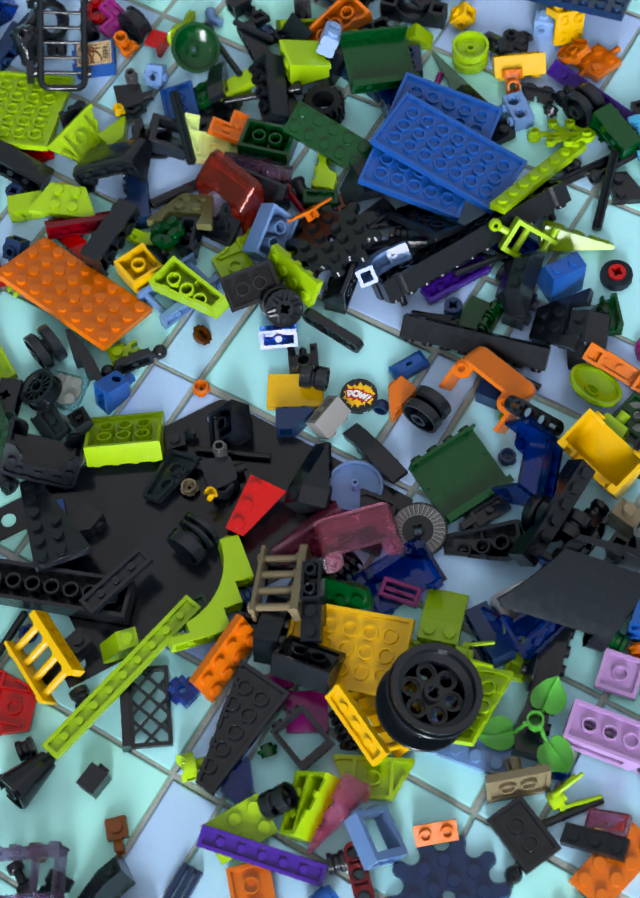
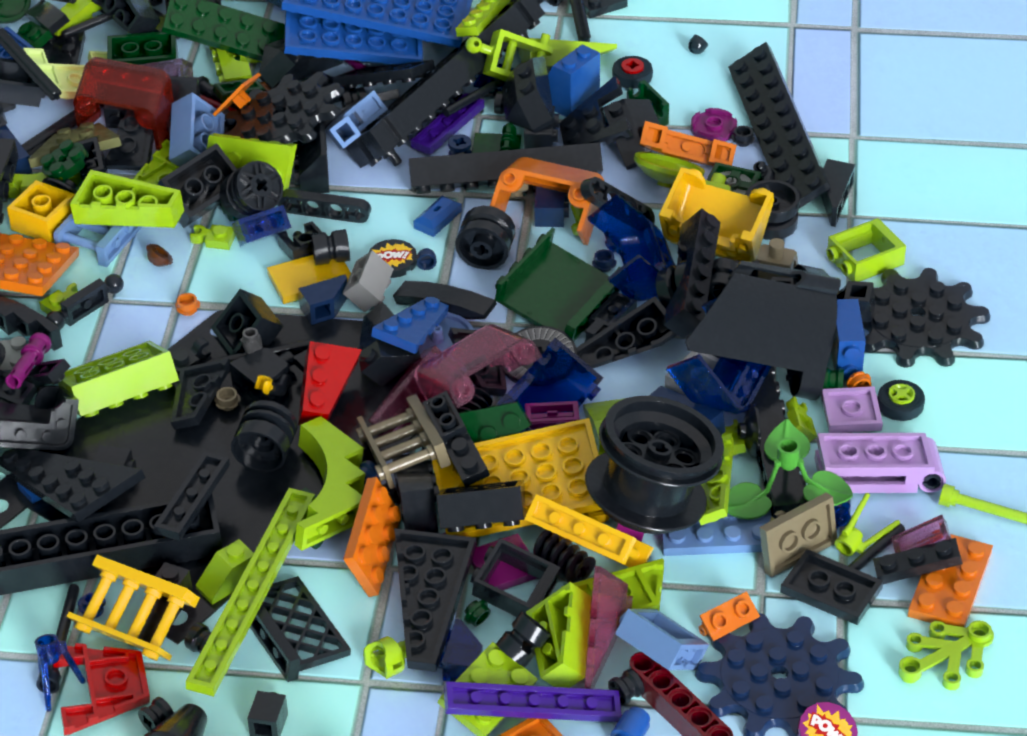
camera: 30 degrees left, 20 degrees down
blue torso [93,370,136,415] -> none
clear blue brick [167,675,200,710] -> none
orange plate [207,109,250,145] -> none
orange slope [388,376,417,422] -> none
black hinge [505,865,523,885] -> none
none -> magenta pin [5,332,52,389]
none -> lime plate [190,224,236,250]
none -> blue wing [371,297,449,354]
none -> lime plate [786,396,817,442]

